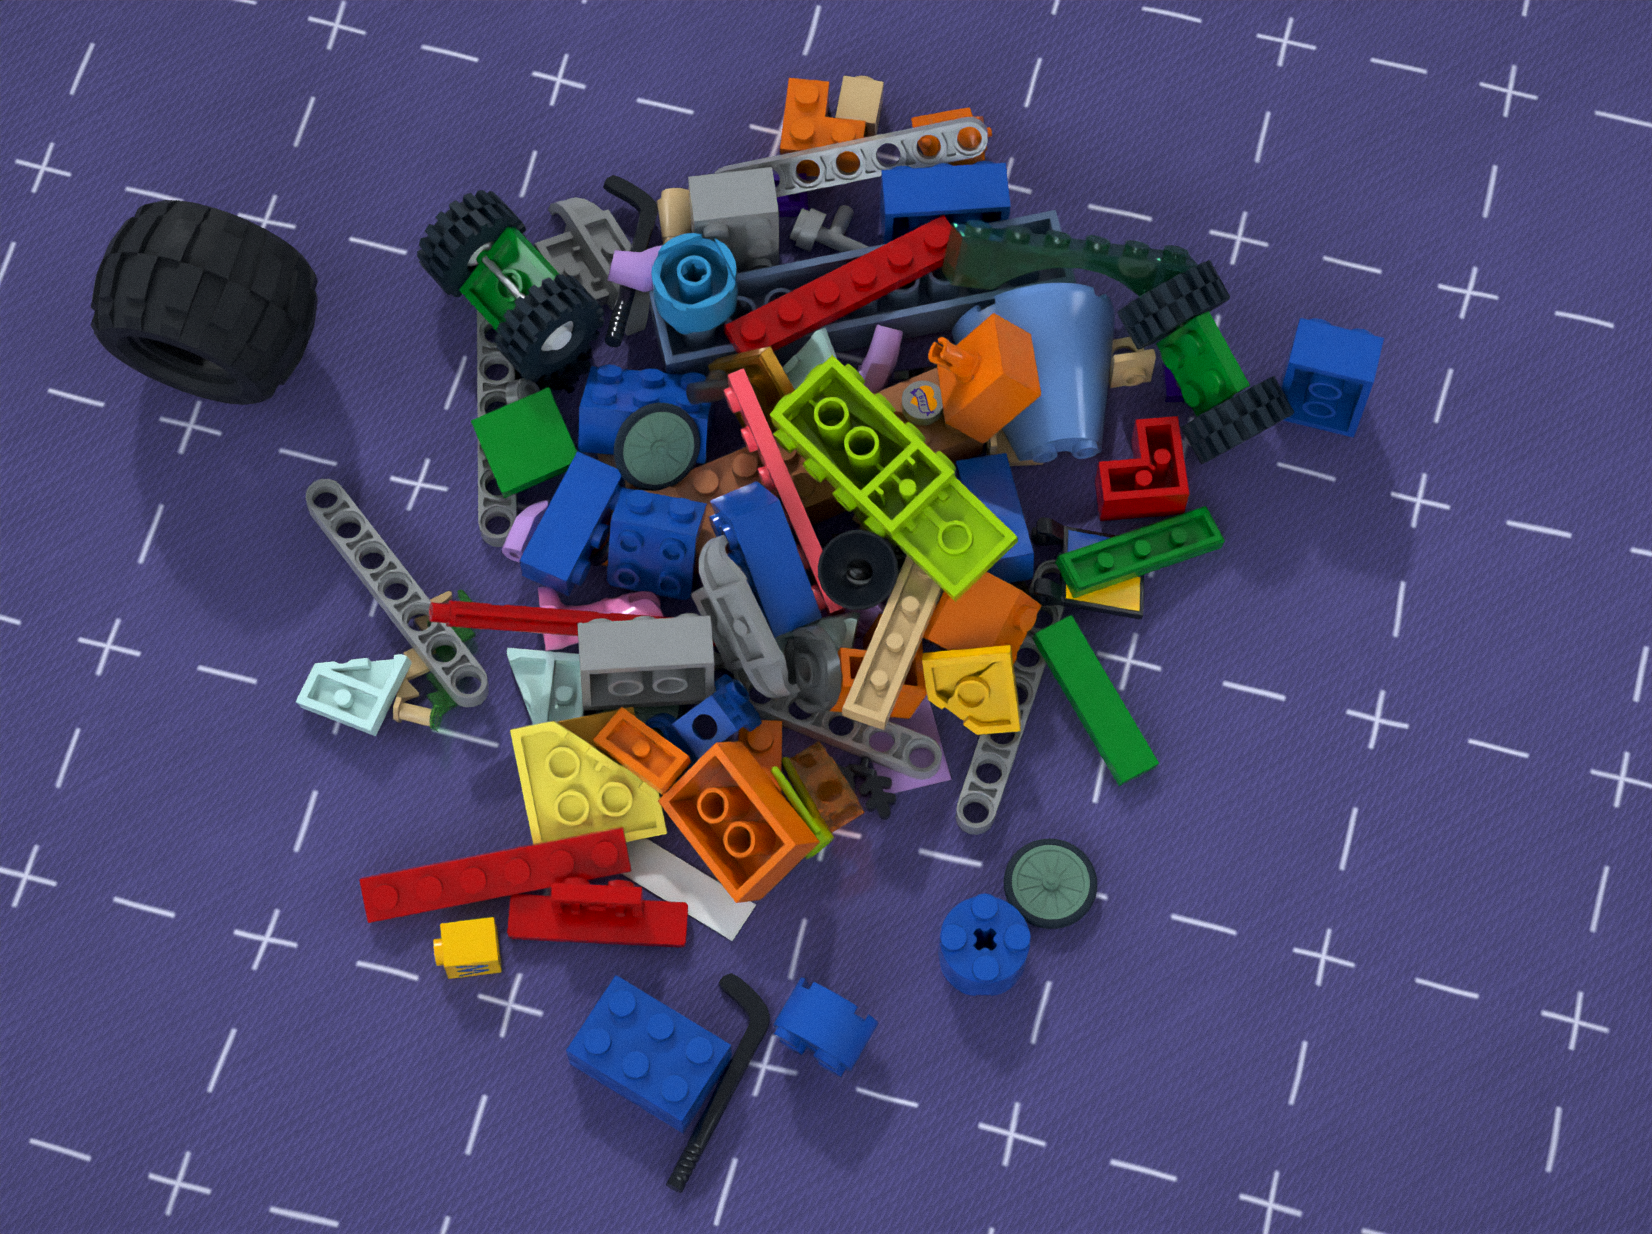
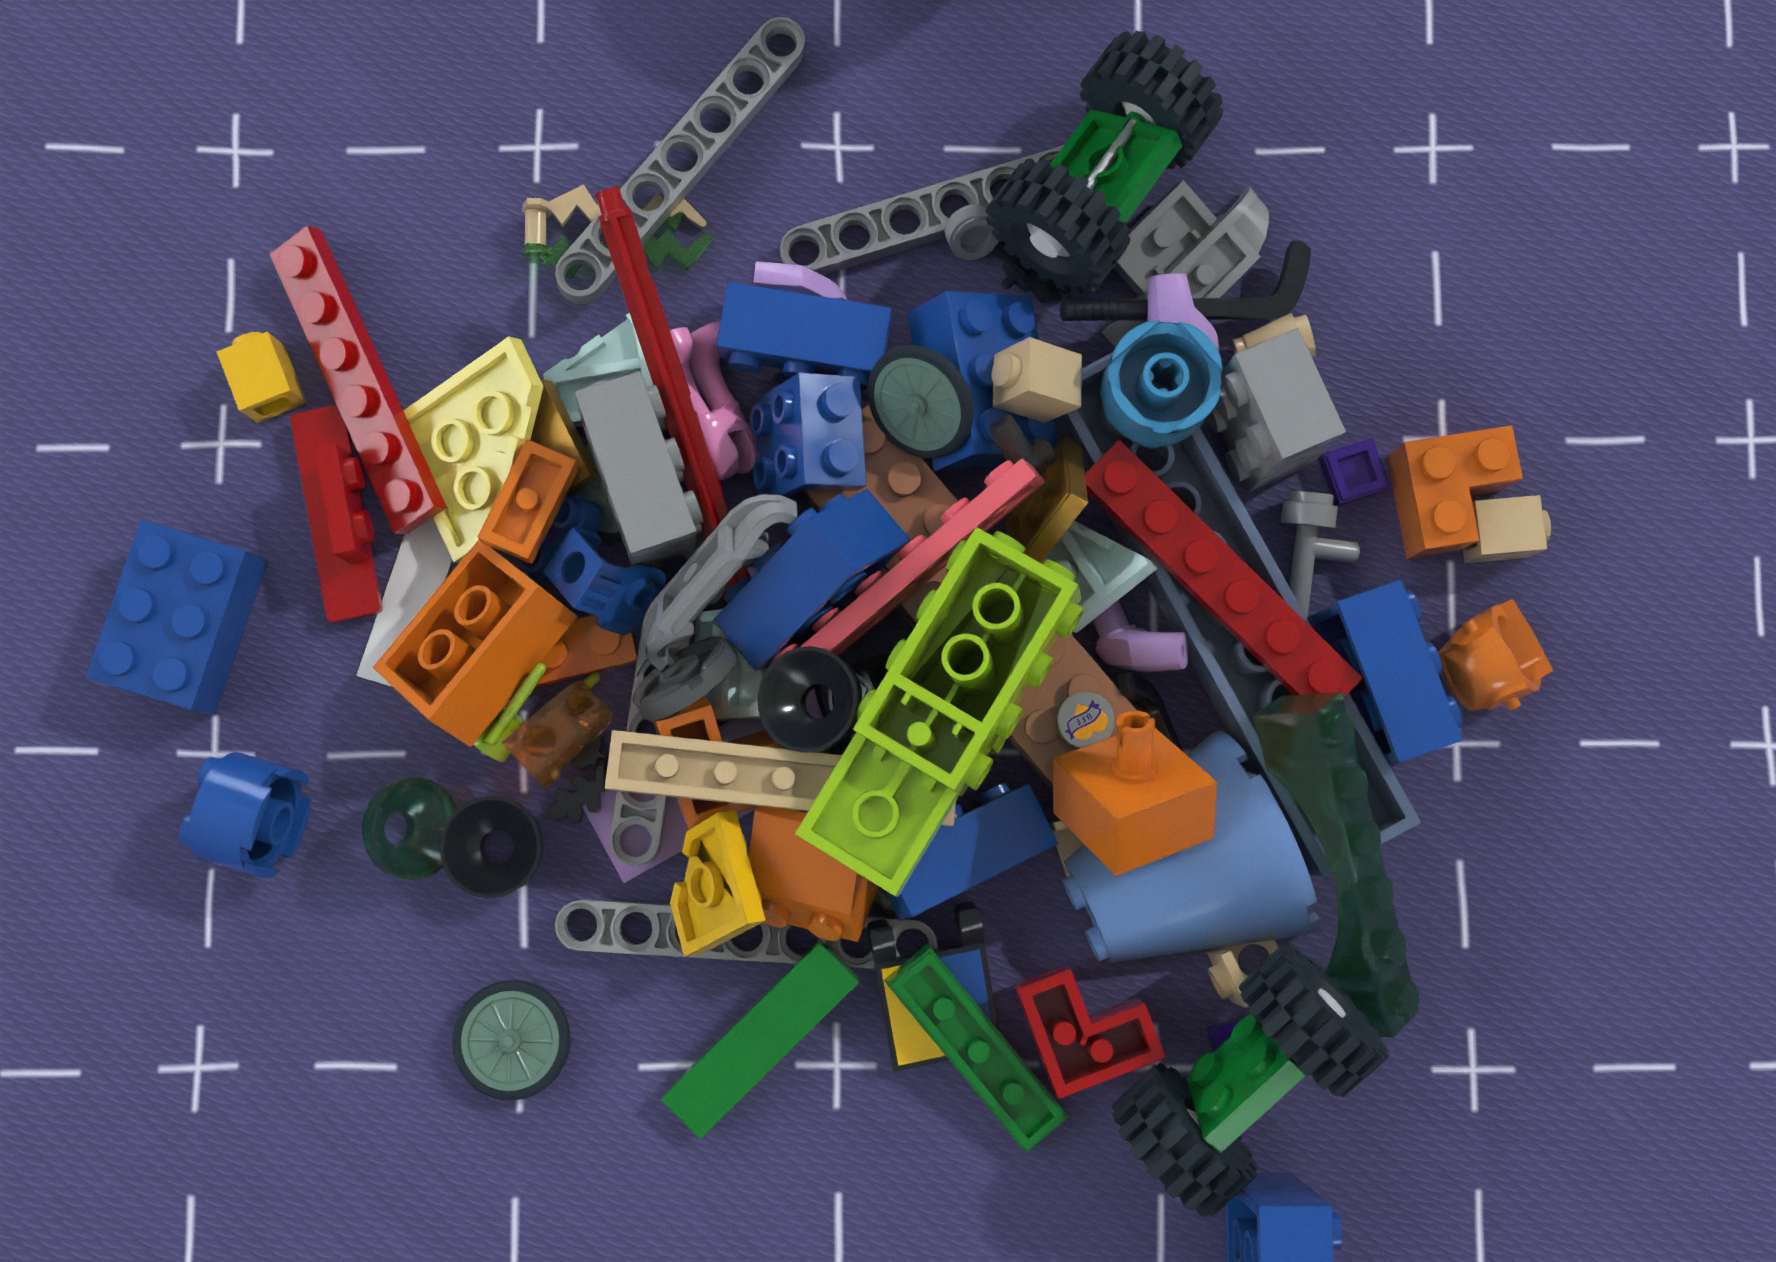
camera: 75 degrees right, 15 degrees up
light aqua wing [296,654,412,736] -> none
green tile [471,387,577,498] -> none
black piece [666,973,770,1193] -> none
light grey beam [714,117,988,197] -> none
blue brick [938,893,1031,996] -> none
none -> piece [362,777,457,880]
none -> black piece [440,796,544,898]
none -> tan brick [991,337,1082,423]

